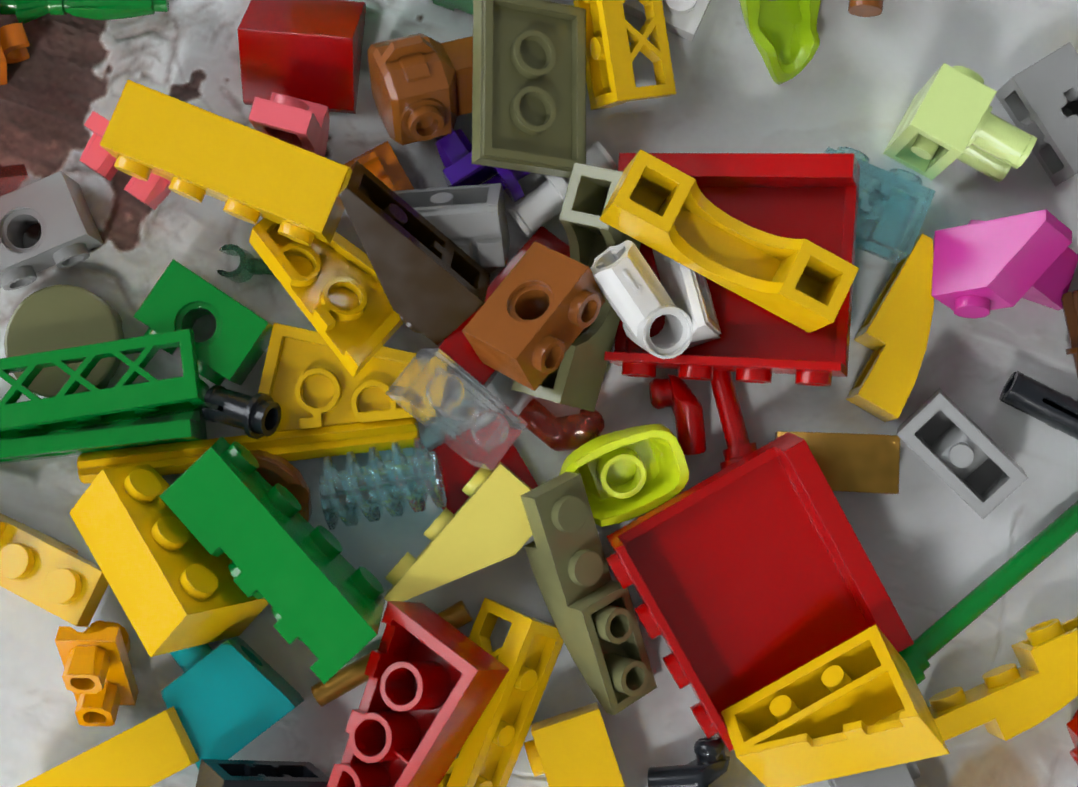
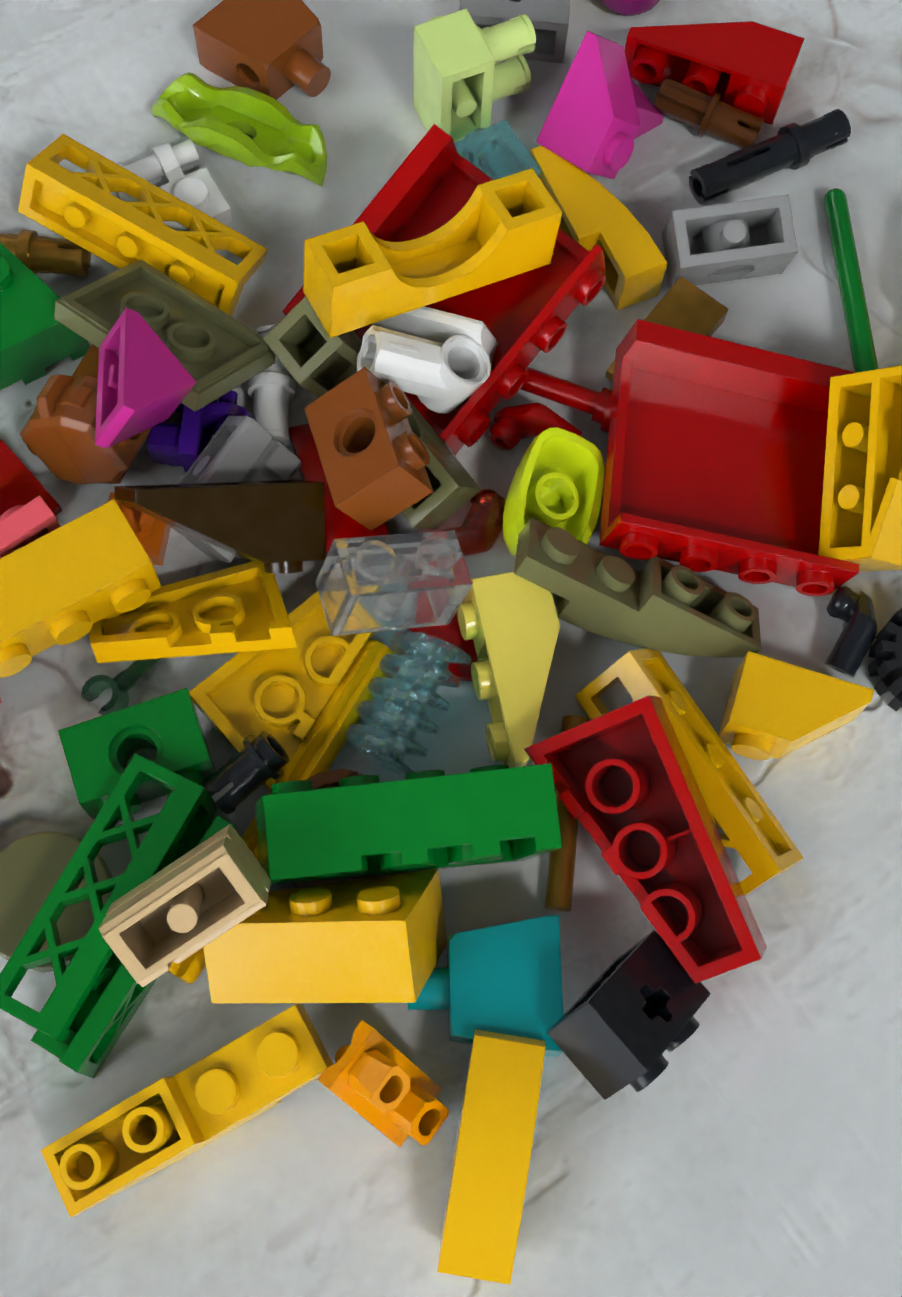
camera: 60 degrees left, 15 degrees down
none -> dark pink slope [95,308,196,448]
none -> tan brick [98,824,271,987]

